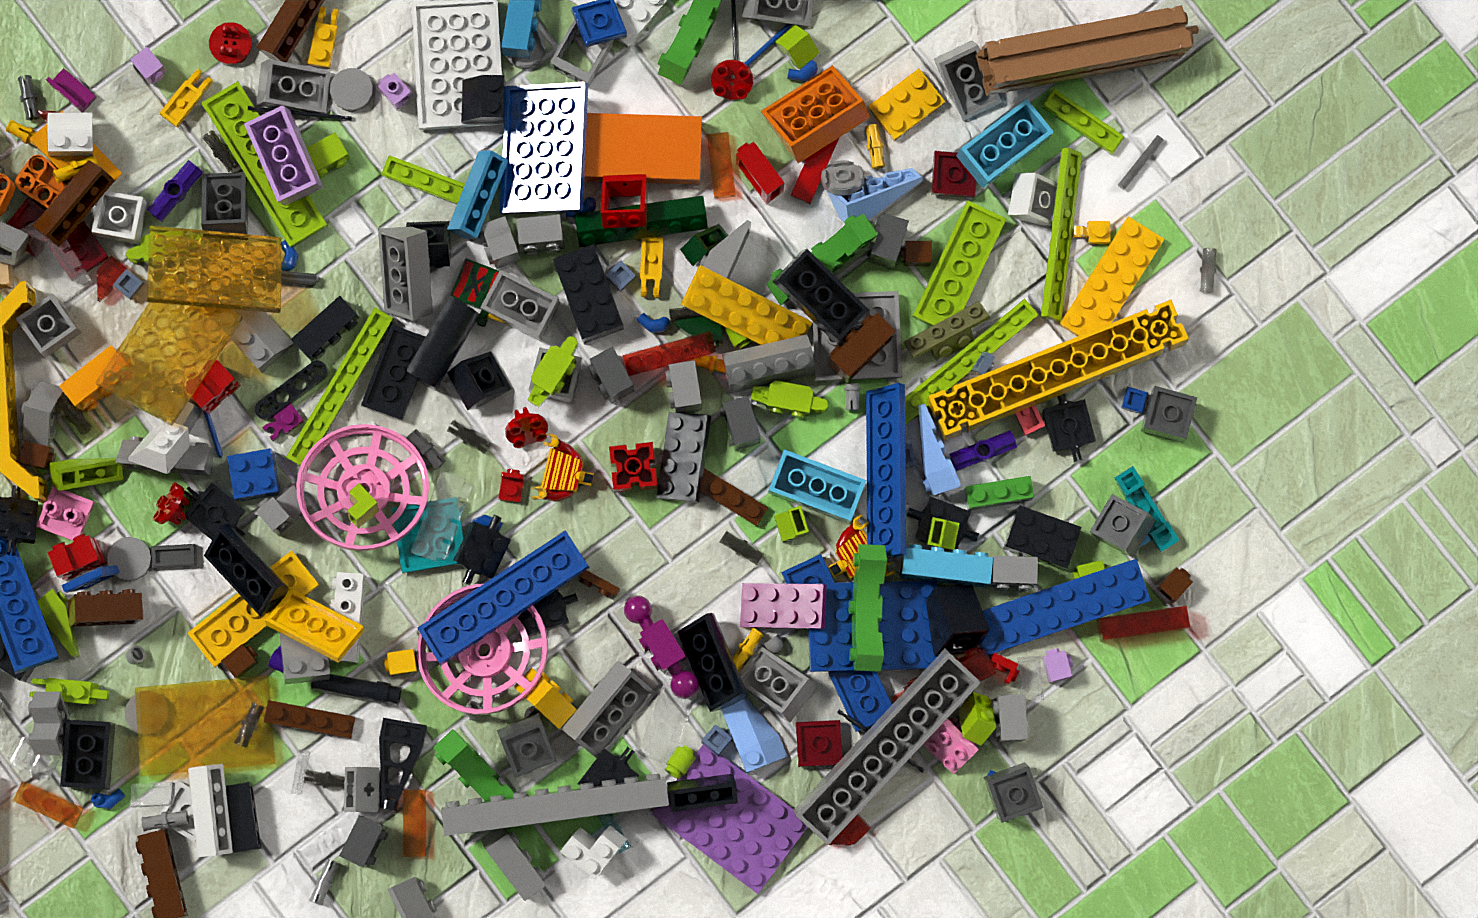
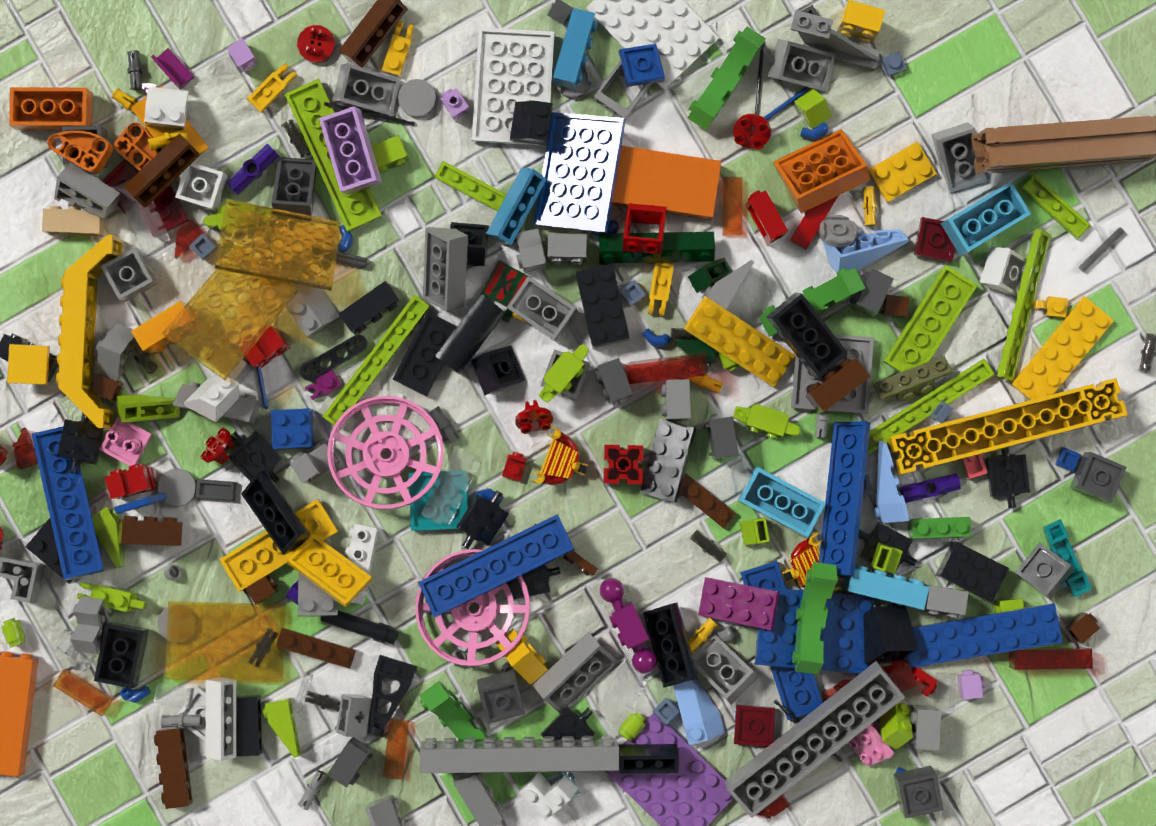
camera: 15 degrees right, 5 degrees up
lime piece [347,483,379,529] -> none
yellow brick [384,649,418,676] -> none
clear smoke pin [447,419,491,454] -> none
light grey slope [722,335,815,393] -> none
none -> lime slope [263,697,301,758]

